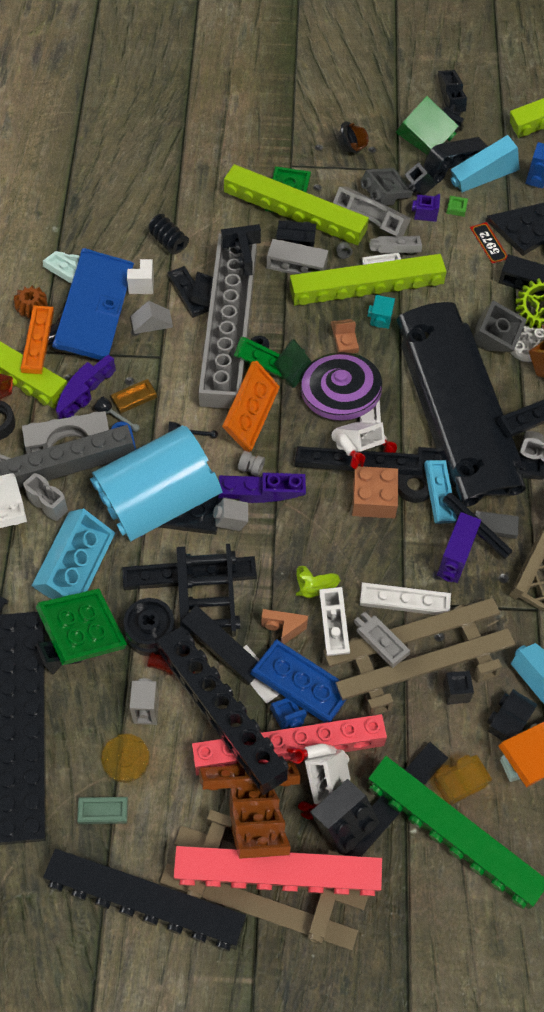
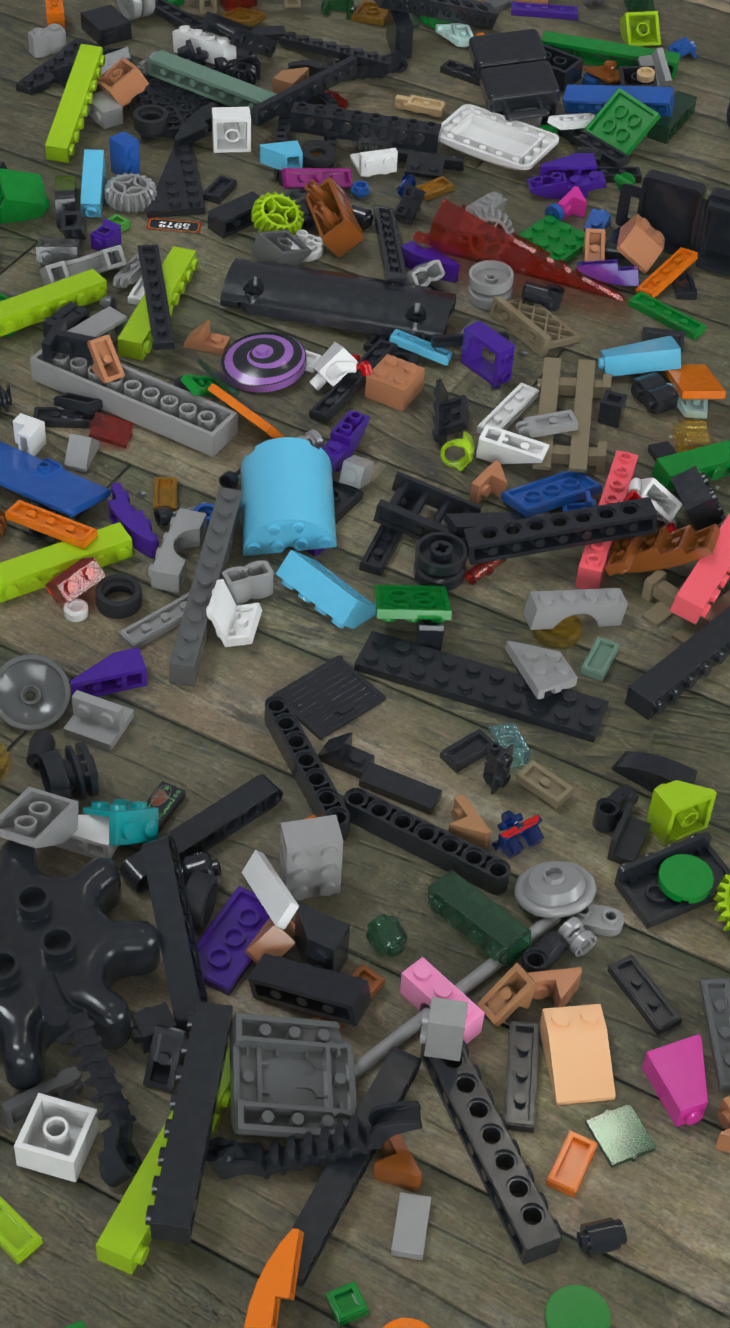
camera: 65 degrees left, 15 degrees down
light grey brick [130,678,159,725] -> none
teal brick [367,295,395,329] -> none
none -> nougat slope [87,334,125,384]
none -> clear red piece [88,412,133,449]
none -> light grey gear [104,172,157,213]
none -> black tile [138,244,175,350]
none -> black bracket [432,379,468,448]
none -> light grey wing [505,641,578,699]
none -> light grey arch [523,588,628,630]

